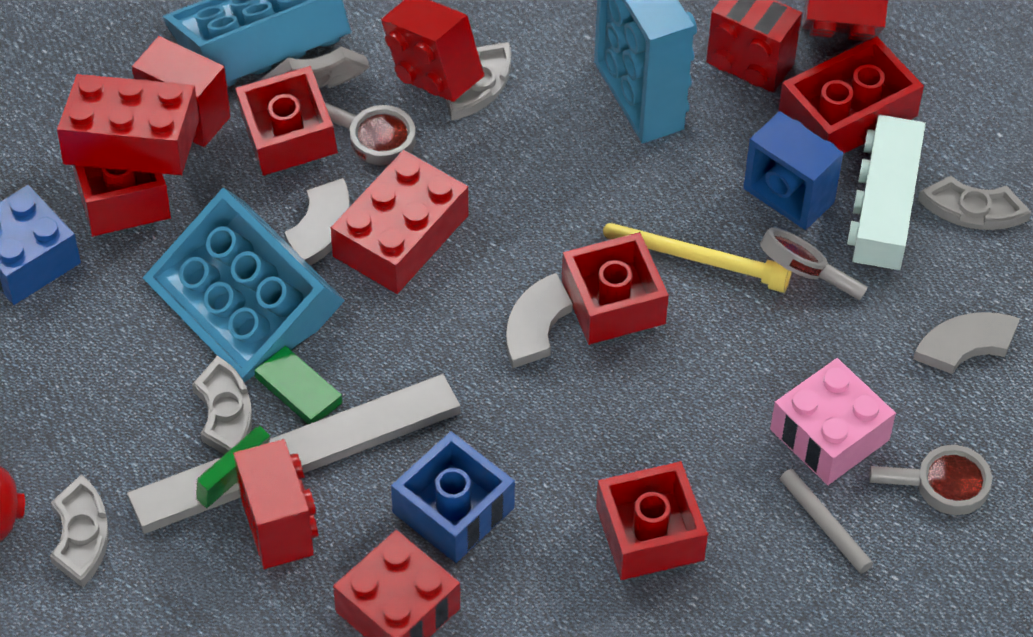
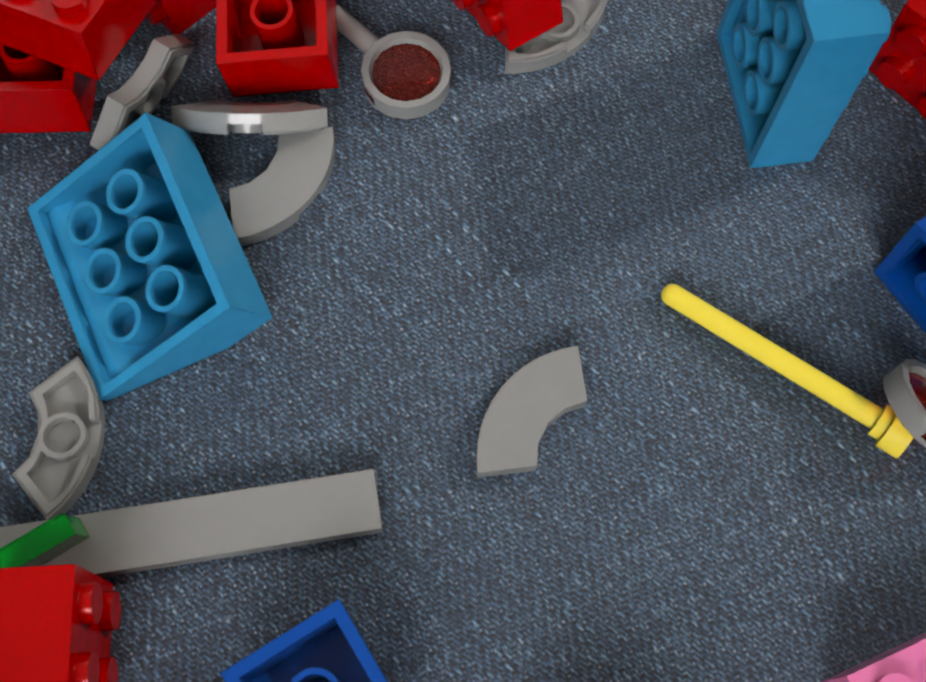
camera: 15 degrees right, 15 degrees up
tile [254,346,343,424] -> none
brick [330,150,469,294] -> none
red brick [562,232,669,345] -> none
none -> light grey tile [89,33,194,150]
none -> light grey tile [171,99,328,135]

